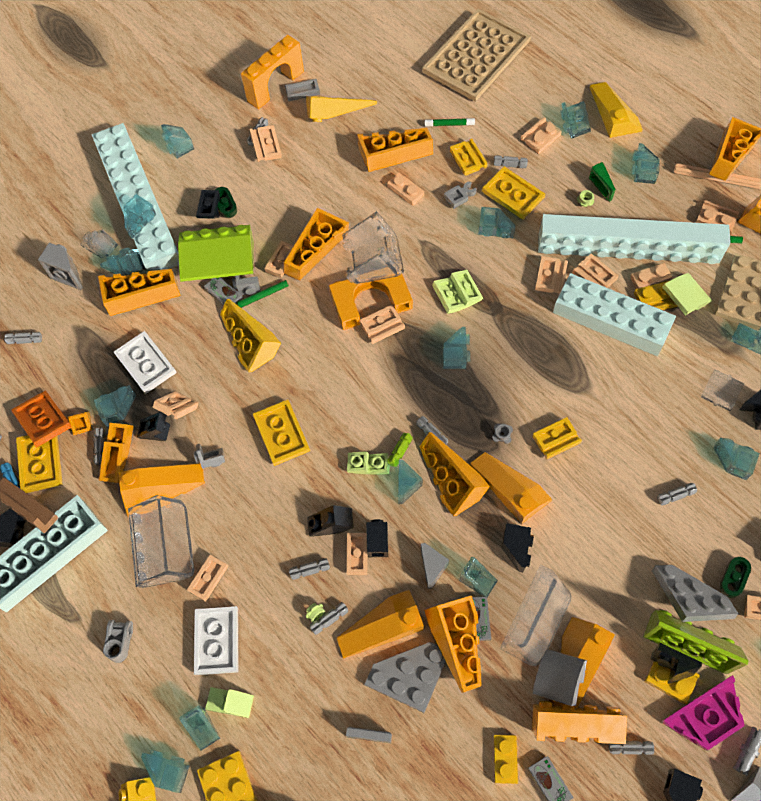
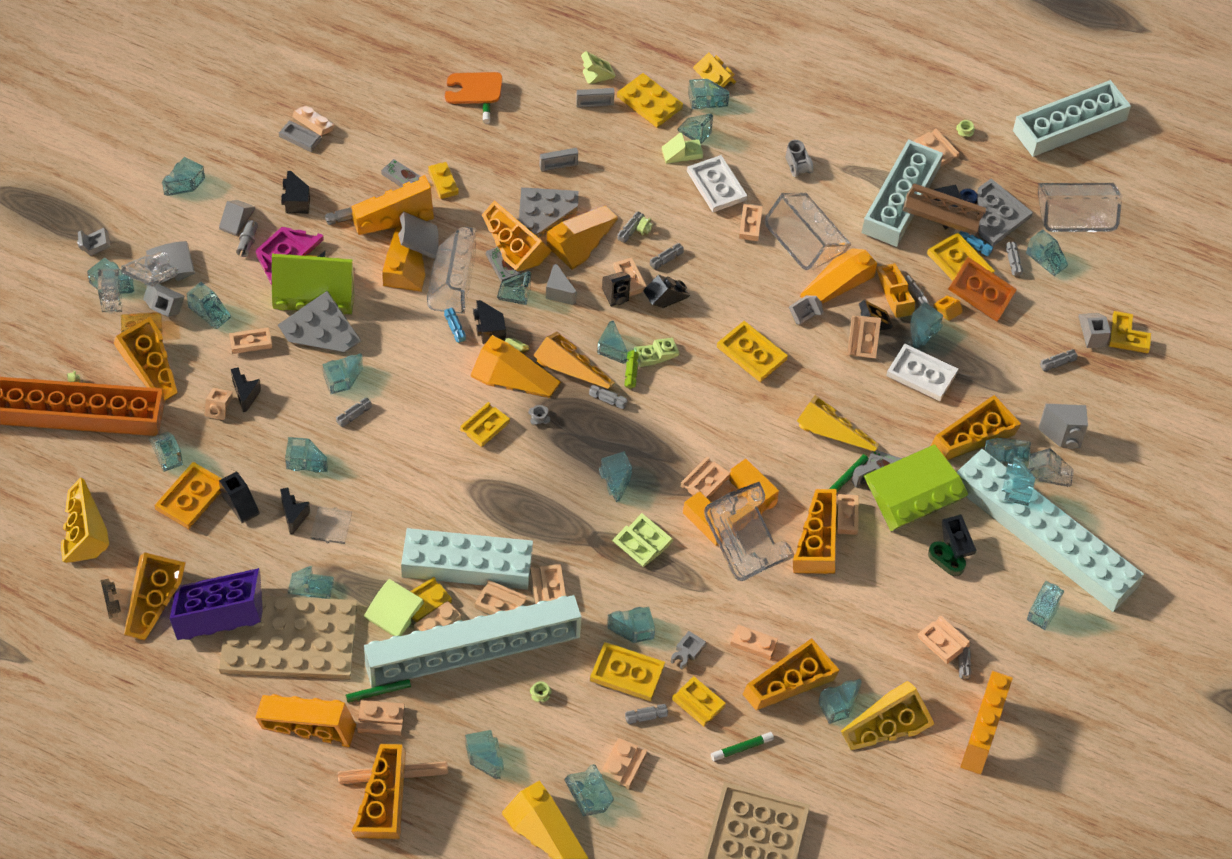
camera: 150 degrees right, 10 degrees down
light grey tile [285,79,320,101] -> none
green slope [589,162,616,202] -> none
dark green plate [720,557,751,598] -> none
none -> clear light blue slope [322,354,363,394]
none -> dark azure axle [444,308,466,343]
none -> yellowish green slope [505,338,530,353]
none -> clear light blue slope [818,679,862,724]

